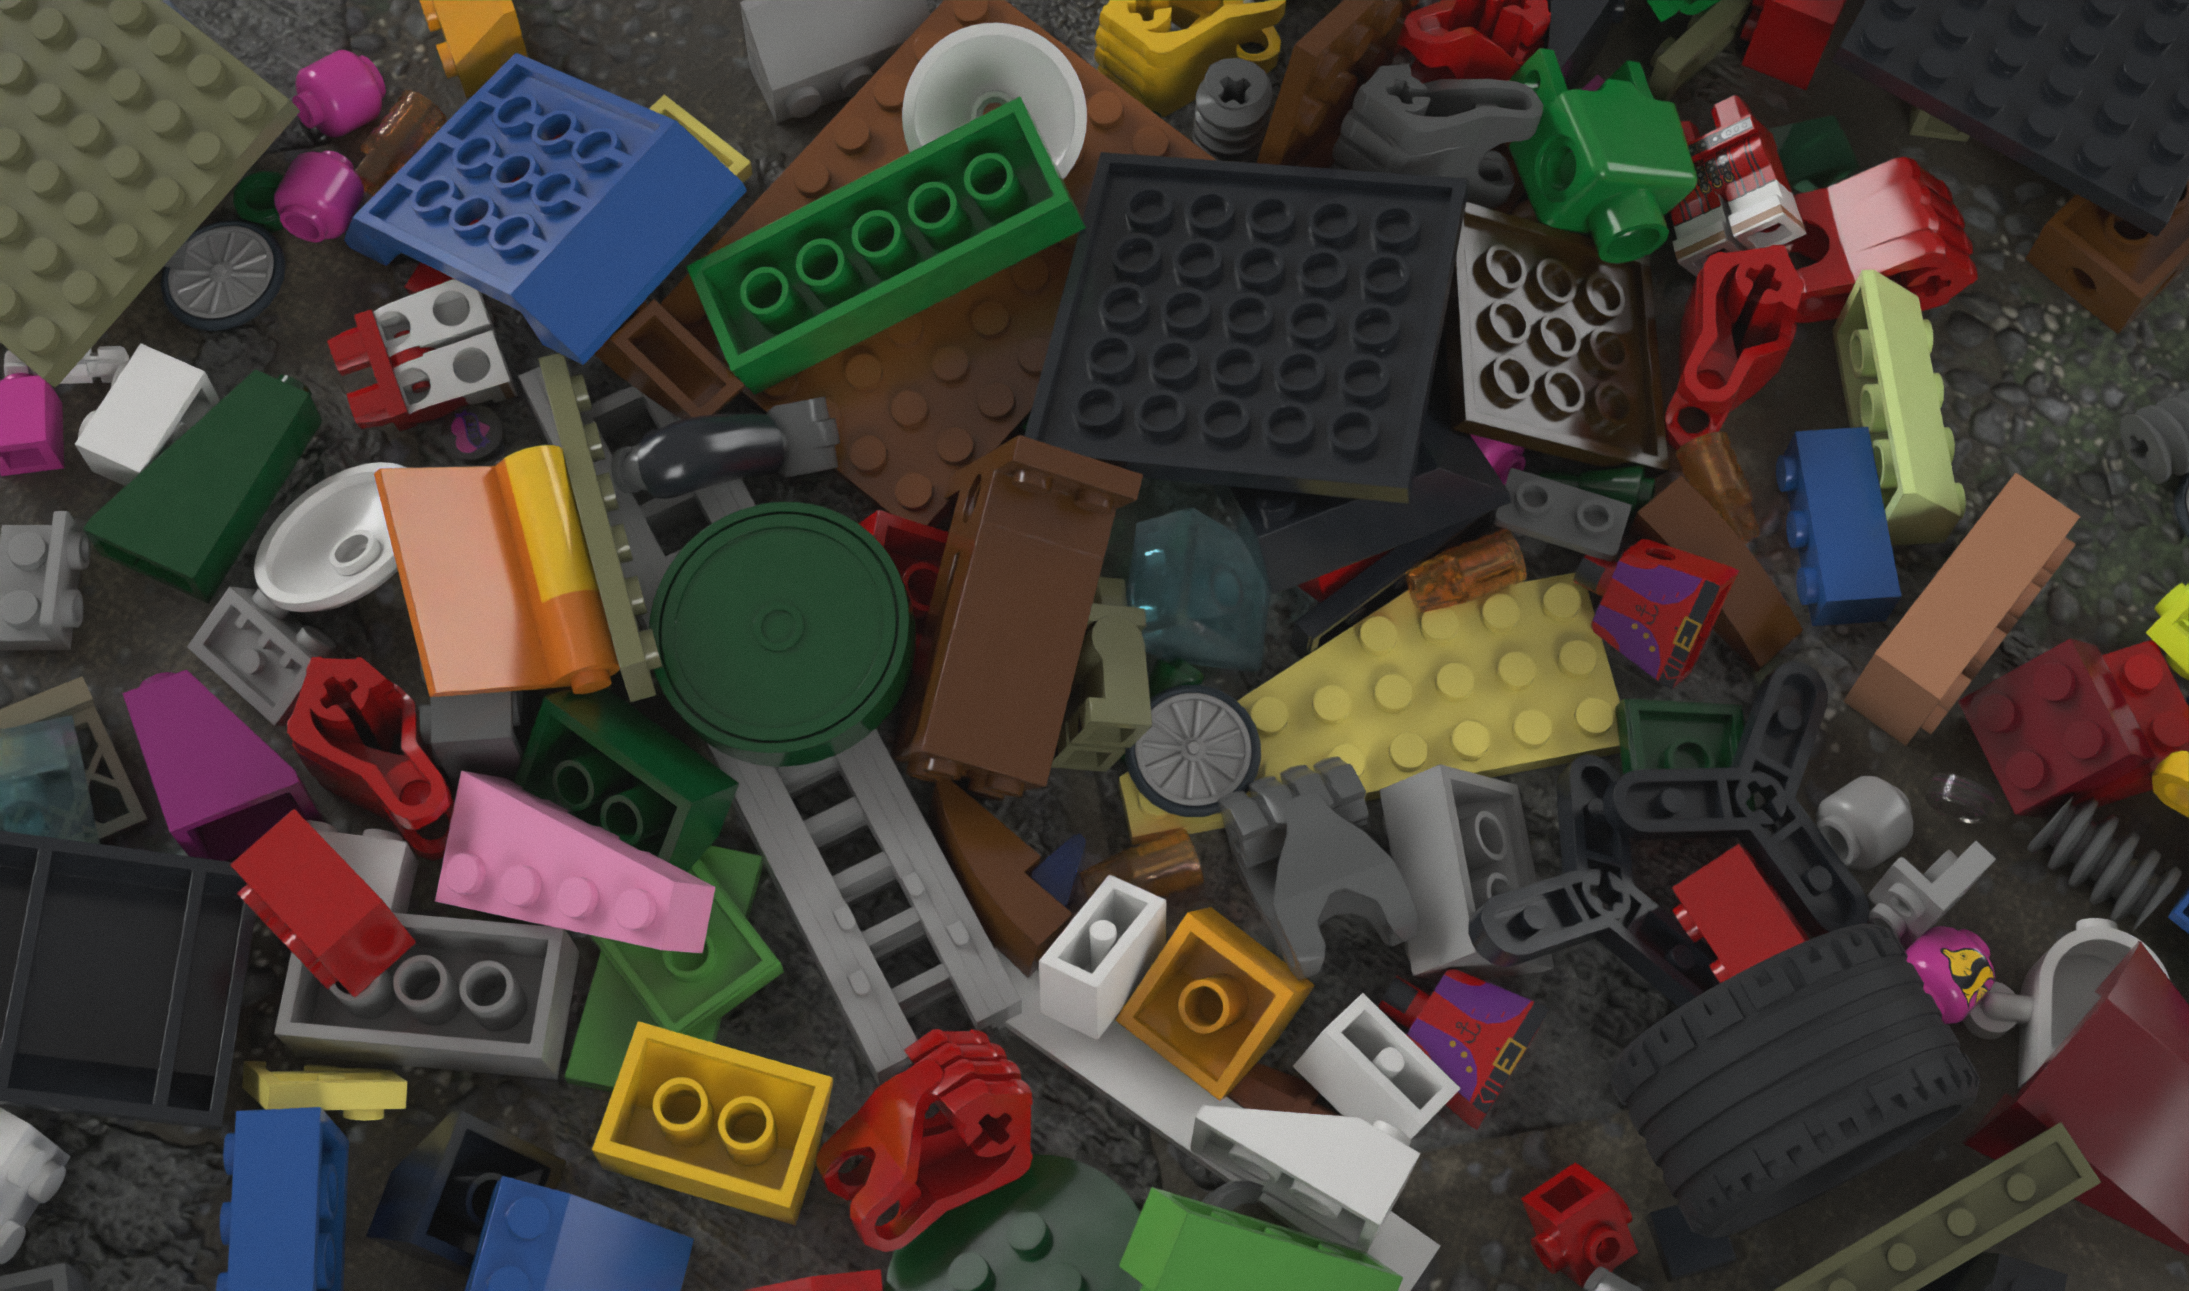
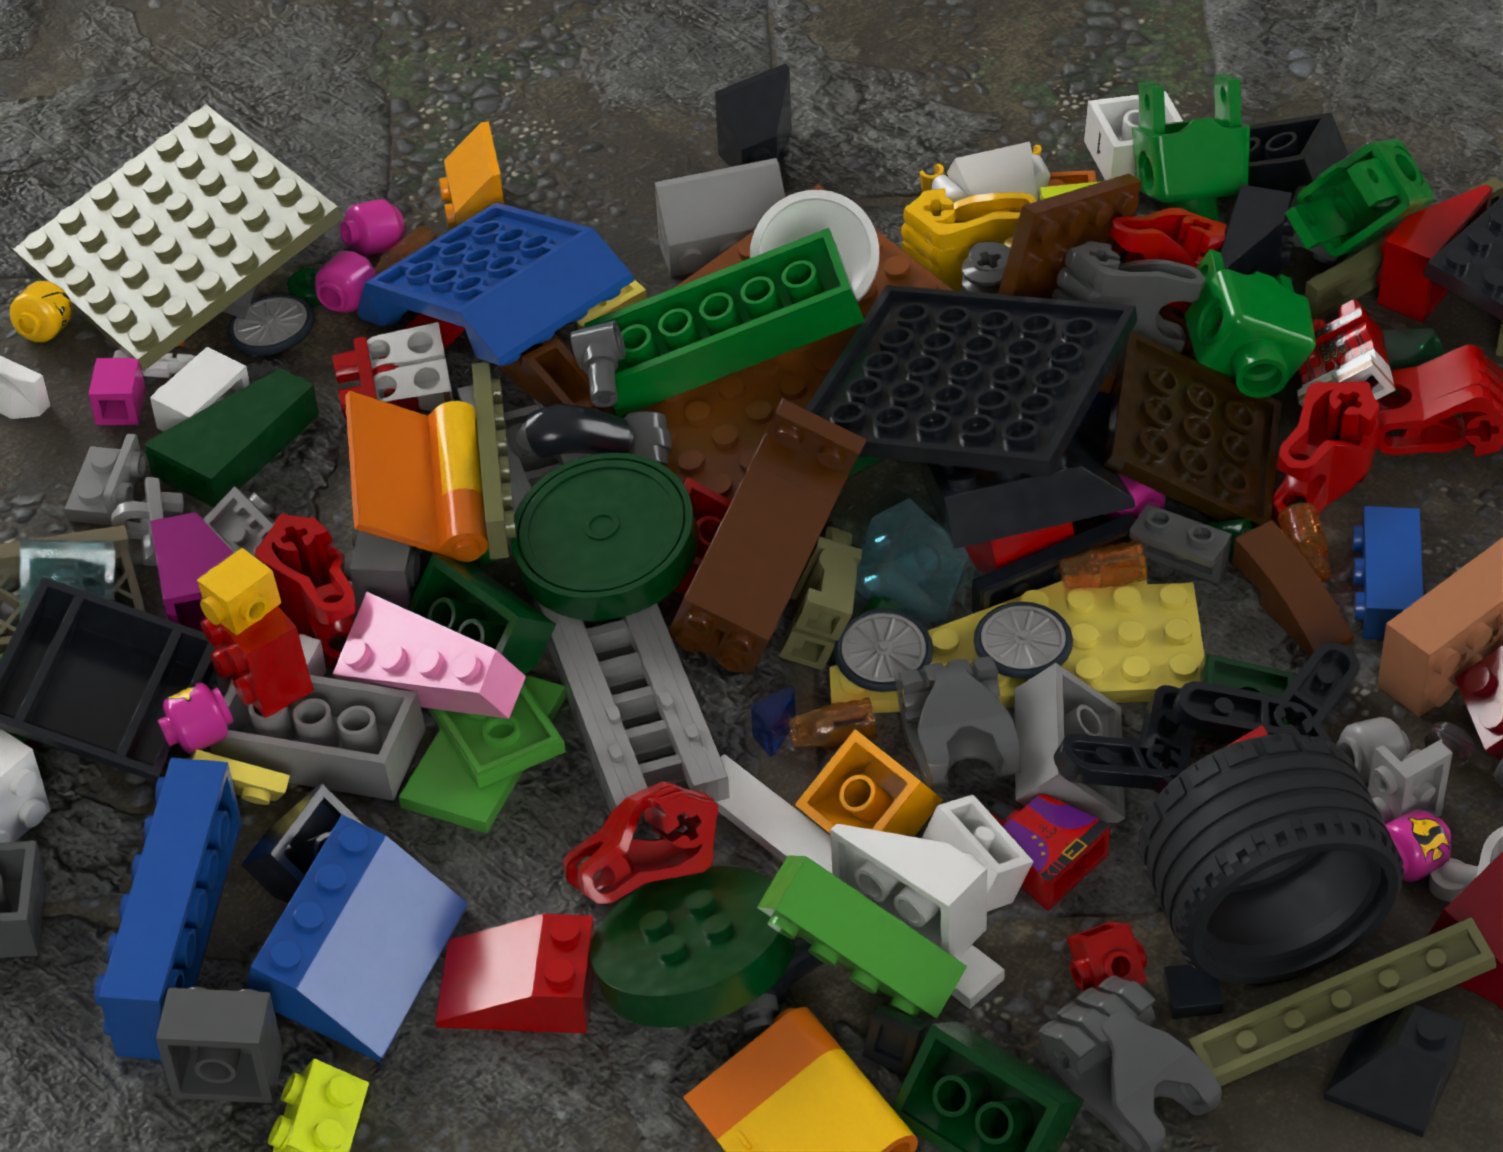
camera: 15 degrees right, 20 degrees down
white dish [254,462,406,612] -> none
yellow slope [592,1021,833,1226] -> none
reddish brown slope [928,778,1073,978] -> none
white brick [1039,875,1166,1040] -> none
torso [1573,539,1739,689] -> none
yellowish green slope [1832,270,1966,545] -> none
none -> light grey hips [111,477,184,566]
none -> dark pink head [157,683,234,754]
none -> yellow brick [197,548,281,636]
none -> dark grey pin [571,321,626,408]
none -> light grey wheel [973,602,1073,679]

